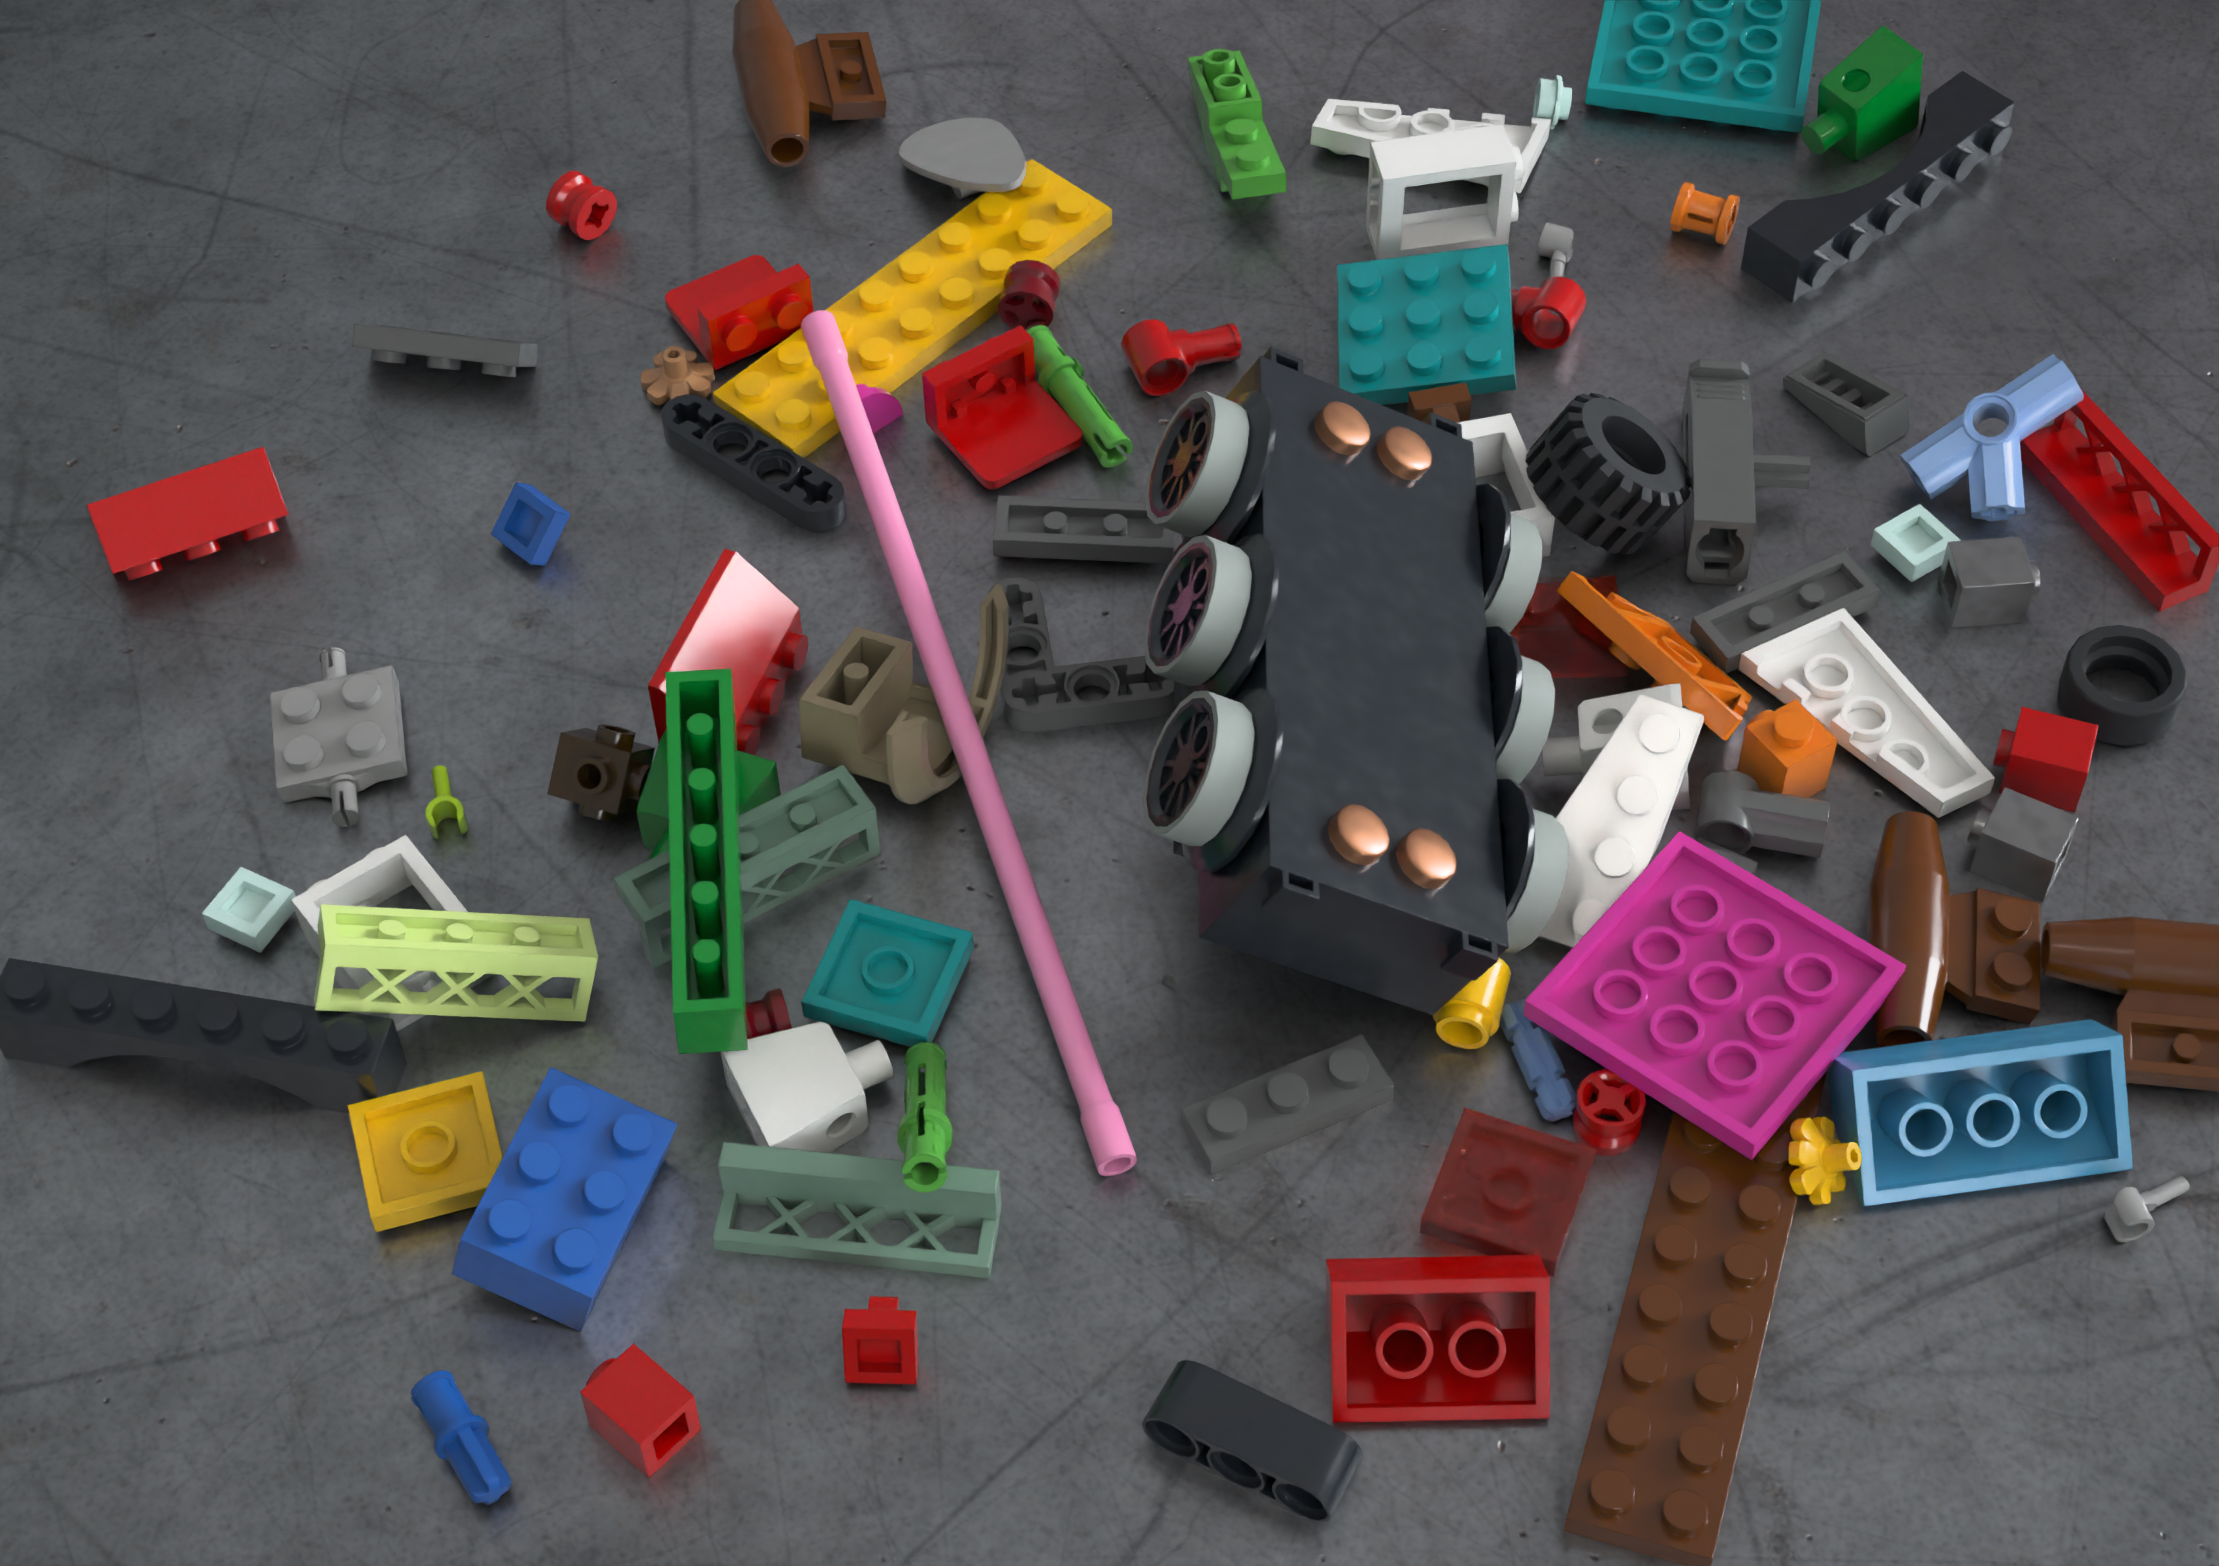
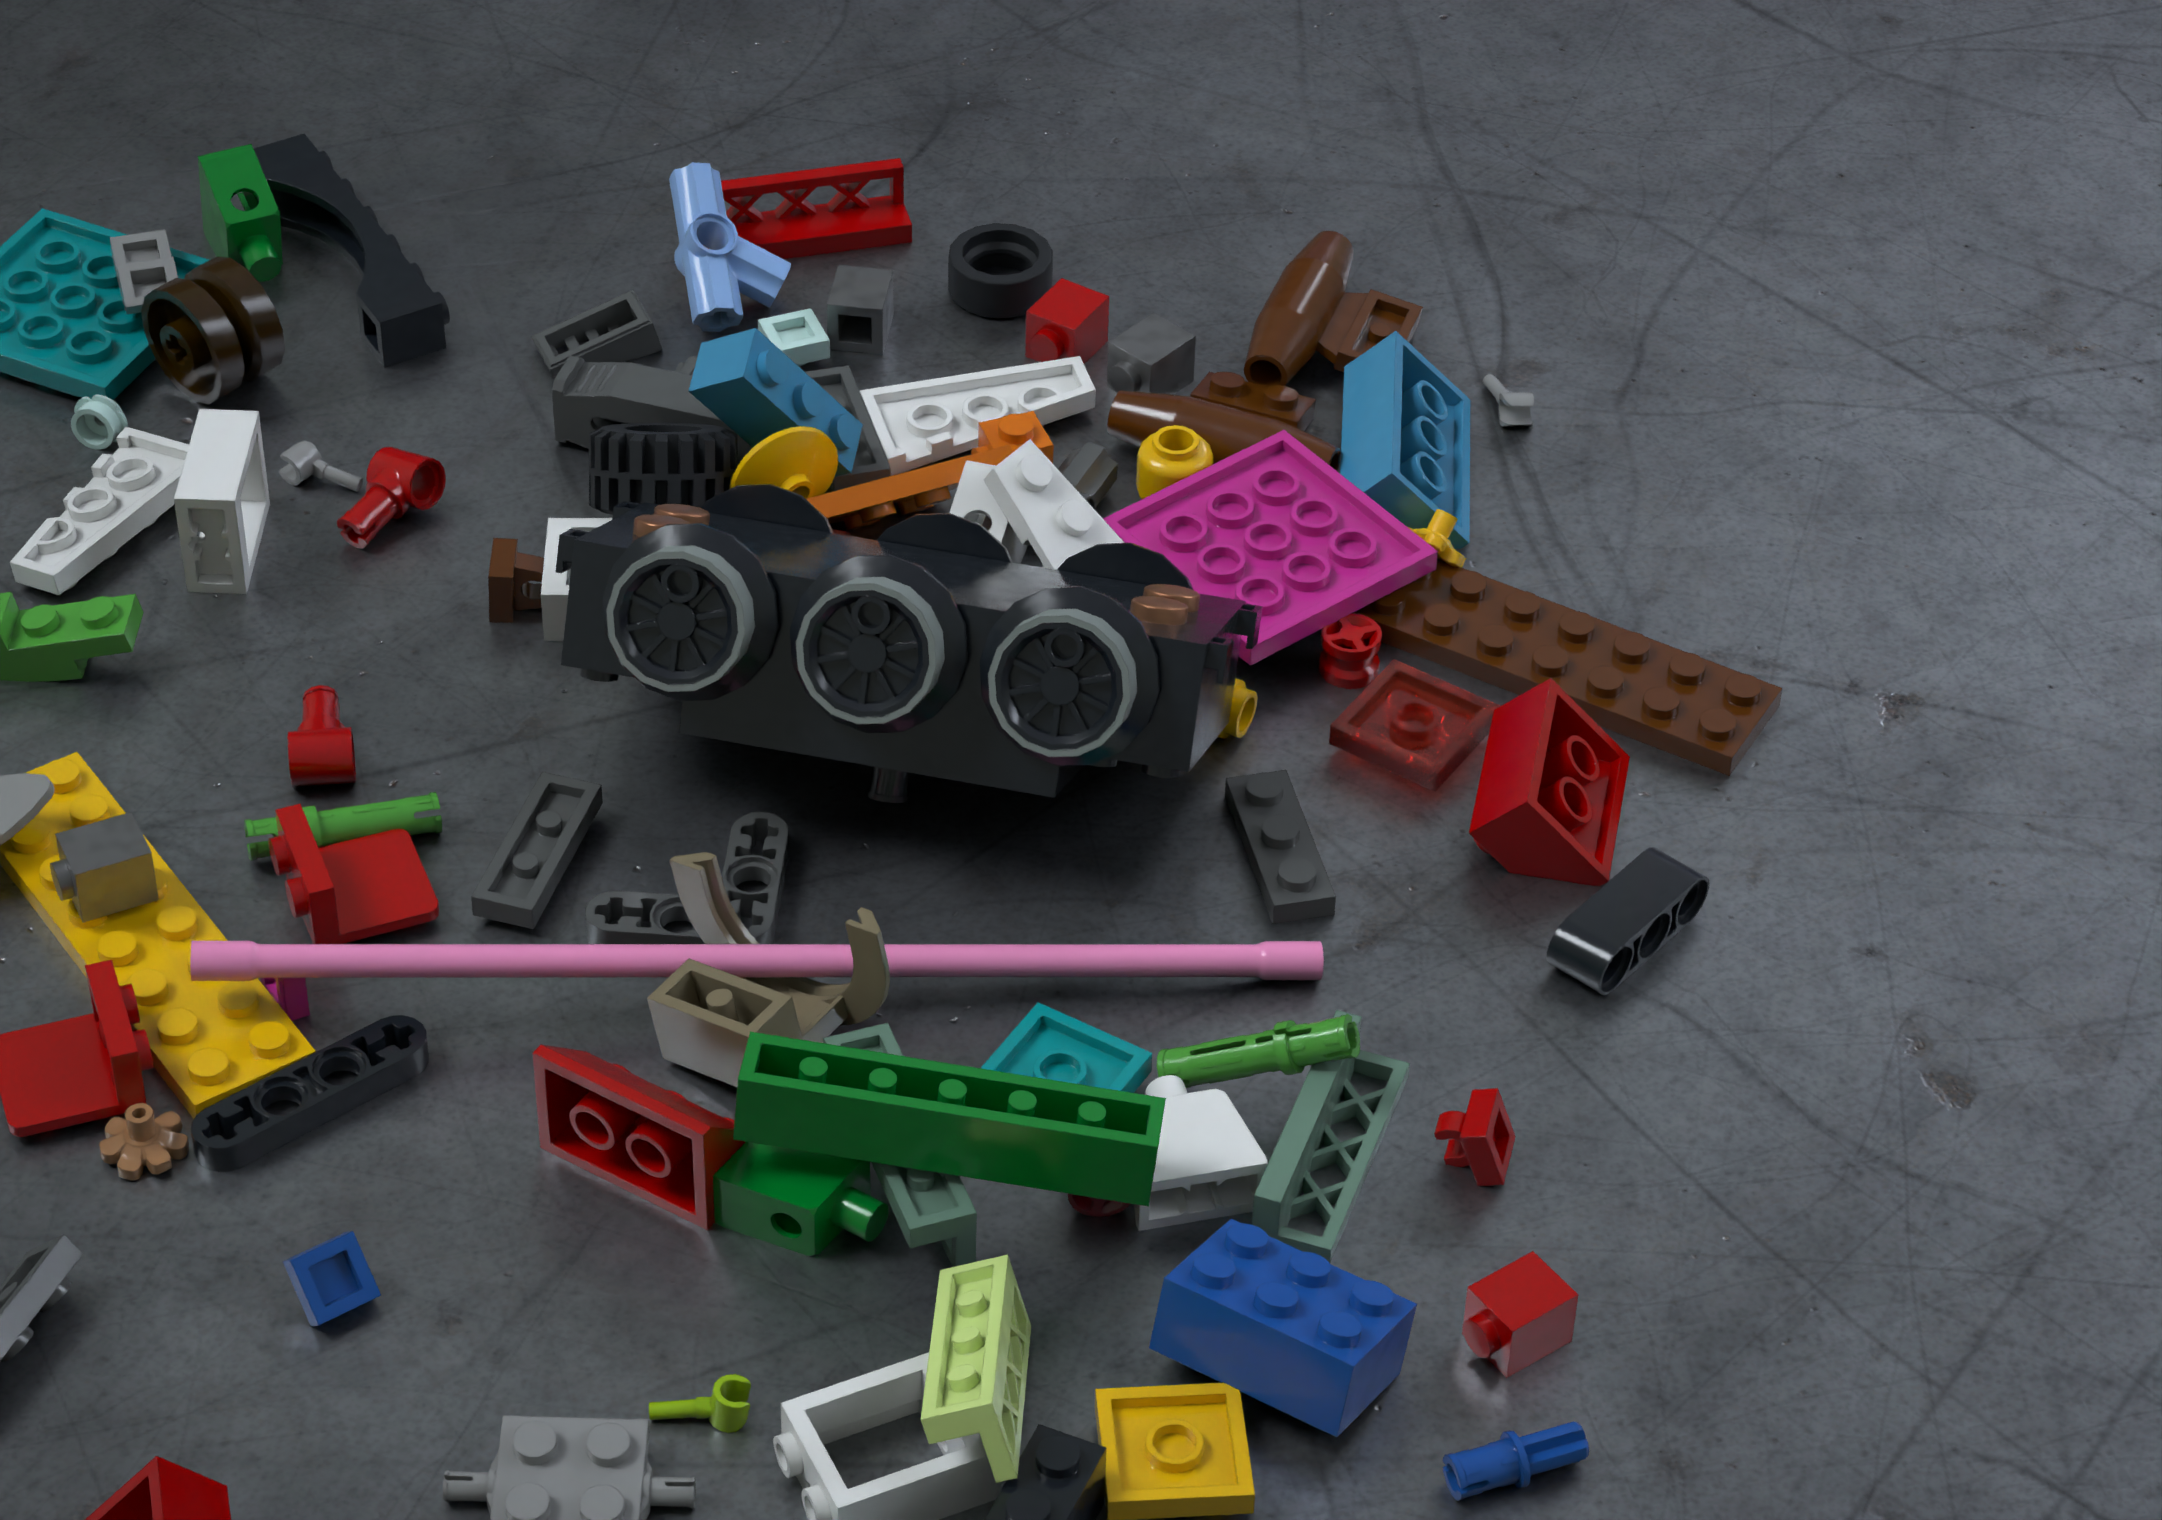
camera: 80 degrees left, 10 degrees down
dark brown brick [547,724,655,821] -> none
dark red wheel [998,260,1060,331] -> none
teal plate [1337,244,1516,405] -> none
medium blue axle [1500,999,1576,1122] -> none
orange bush [1670,182,1740,245] -> none
none -> flat silver brick [50,812,159,923]
none -> light grey slope [110,229,178,314]
none -> dark brown wheel [141,256,285,404]
none -> dark azure brick [688,328,863,477]
none -> yellow dish [730,426,838,499]
none -> yellow head [1136,425,1213,499]

